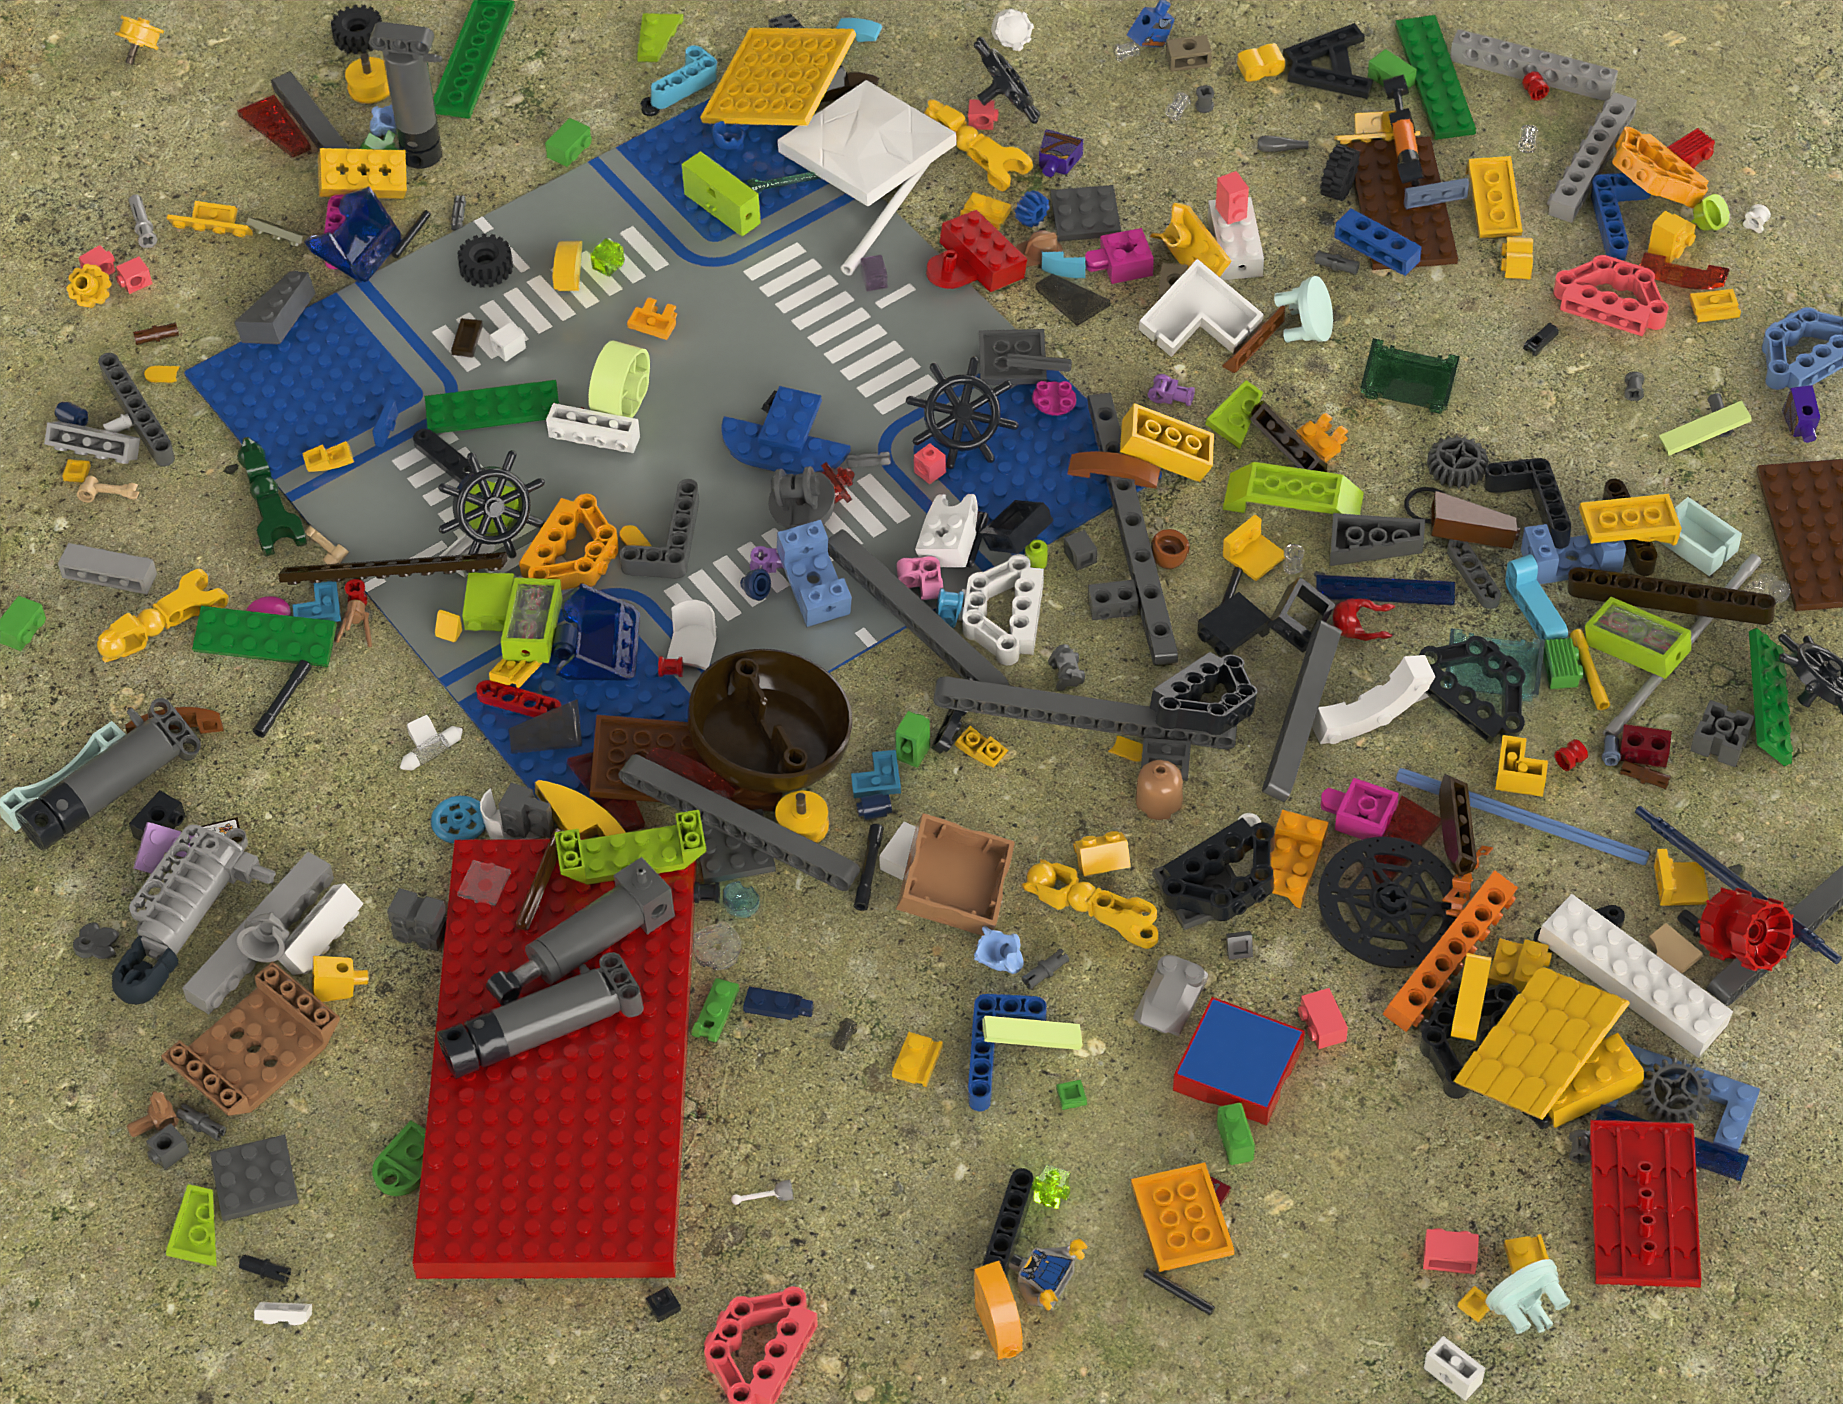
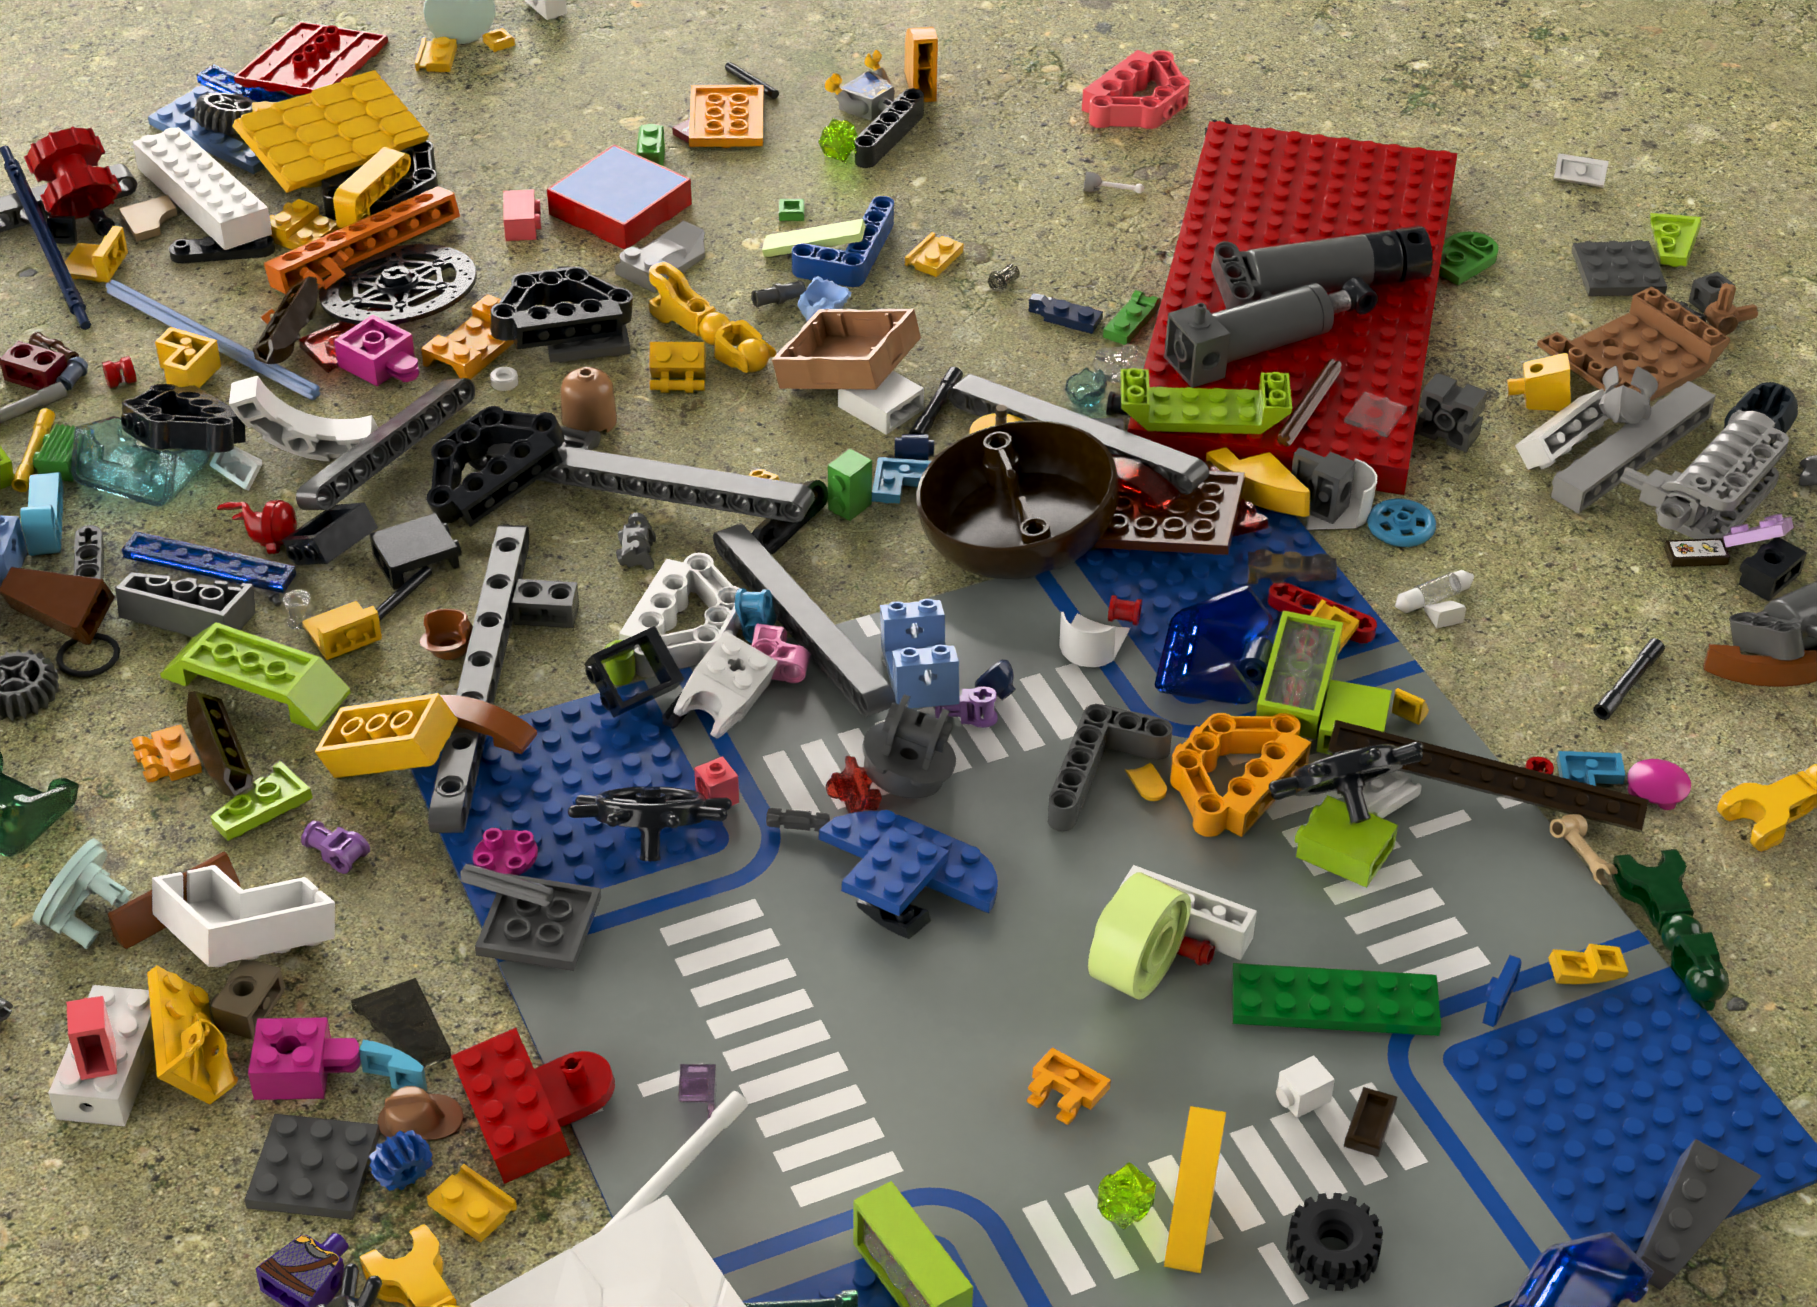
camera: 170 degrees left, 10 degrees down
green plate [192,606,337,667] -> none
black axle [239,1254,291,1284] -> none
medium nougat plant [335,600,372,647] -> none
black plate [413,429,473,484] -> none
dark grey brick [1064,530,1097,571] -> none
coral brick [1423,1228,1479,1274] -> none

